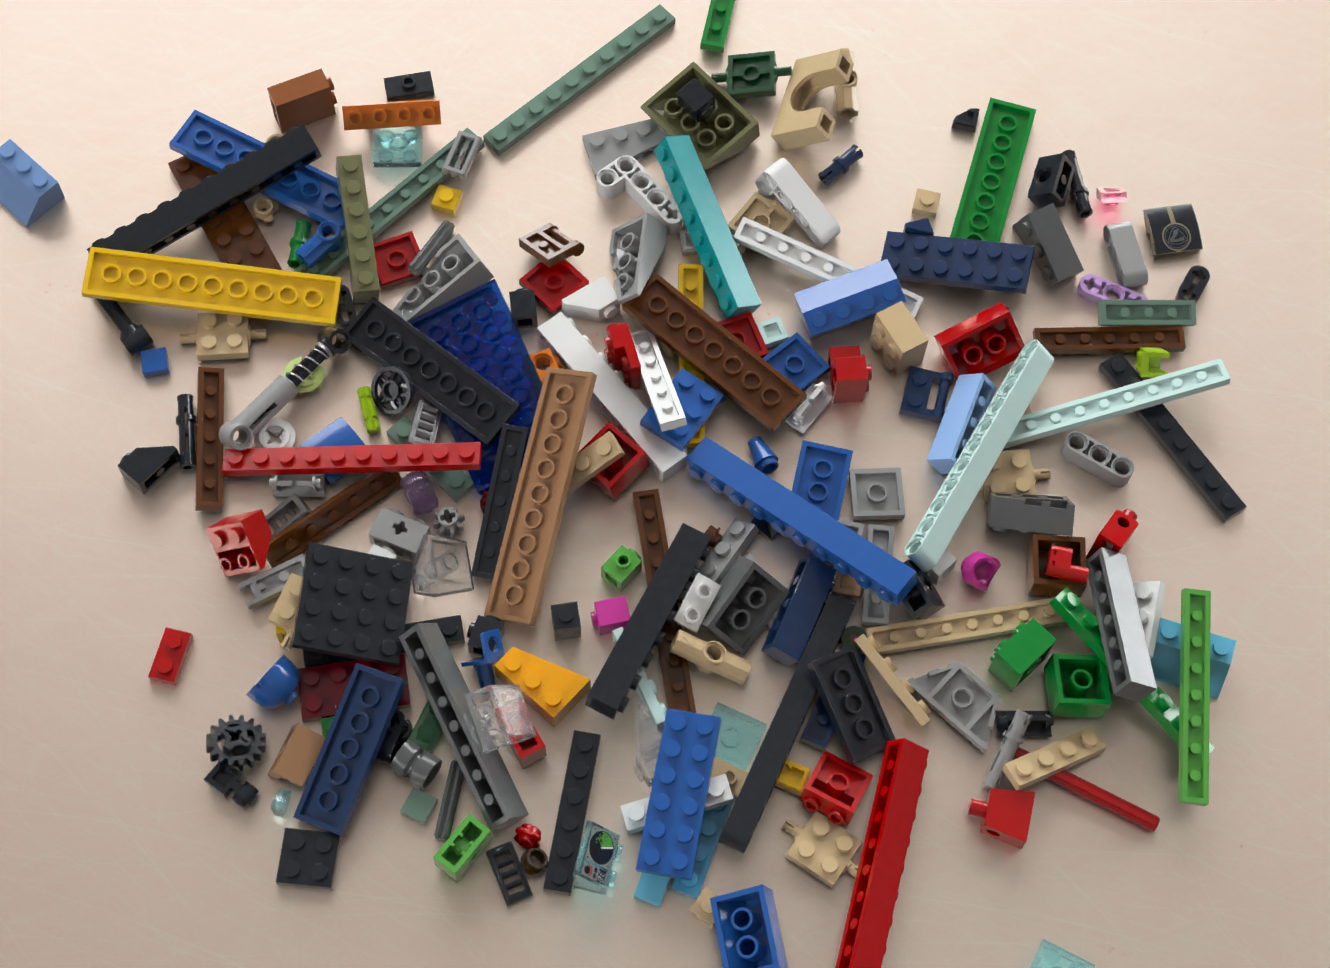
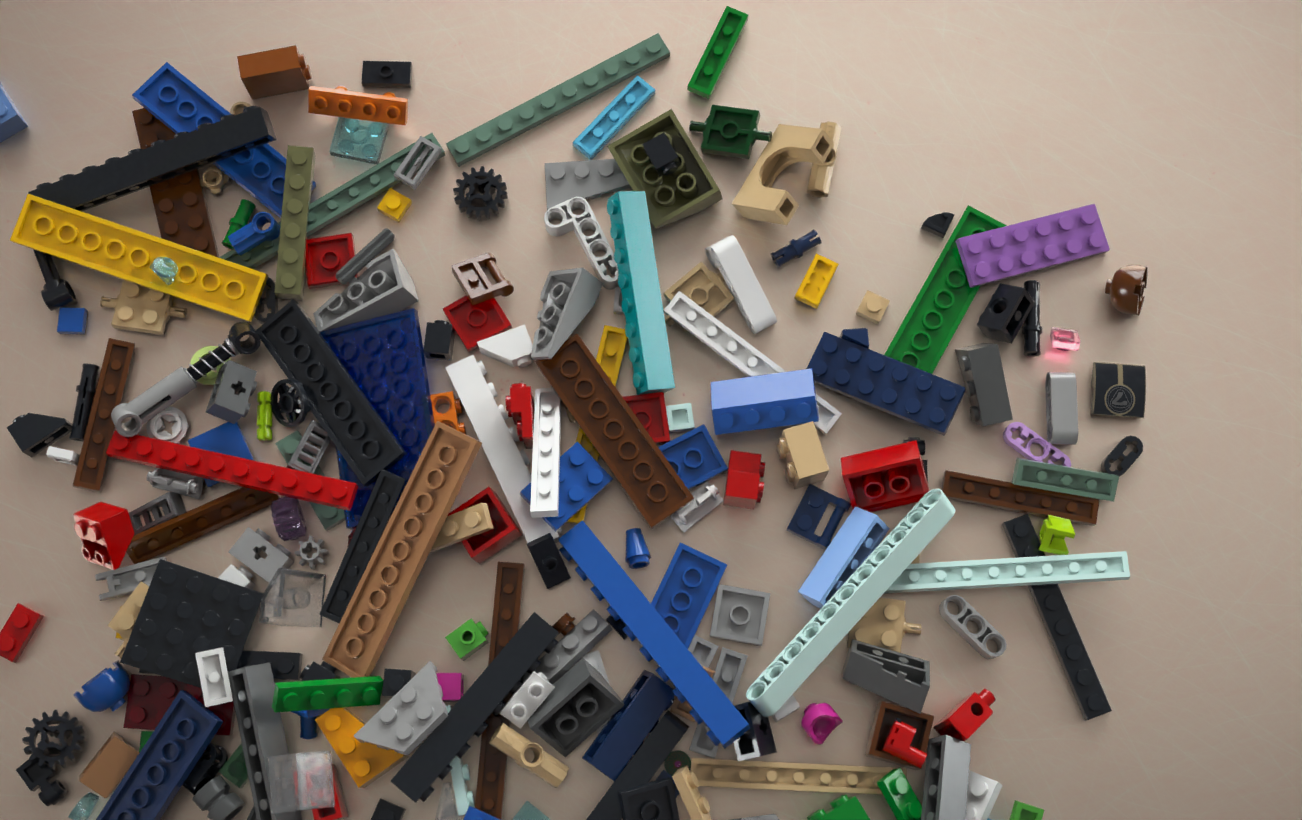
camera: 15 degrees right, 10 degrees up
none -> white tile [46,446,80,466]
none -> clear light blue plate [149,257,178,285]
none -> white plate [195,647,233,707]
none -> dark grey brick [206,359,257,424]
none -> green plate [272,676,383,713]
none -> light grey wing [354,661,448,756]
none -> black gear [453,166,508,221]
none -> black plate [527,533,571,589]
none -> medium azure tile [573,75,655,160]
none -> yellow plate [794,253,839,309]
none -> medium lavender plate [956,204,1110,288]
none -> reddish brown cylinder [1105,265,1148,316]

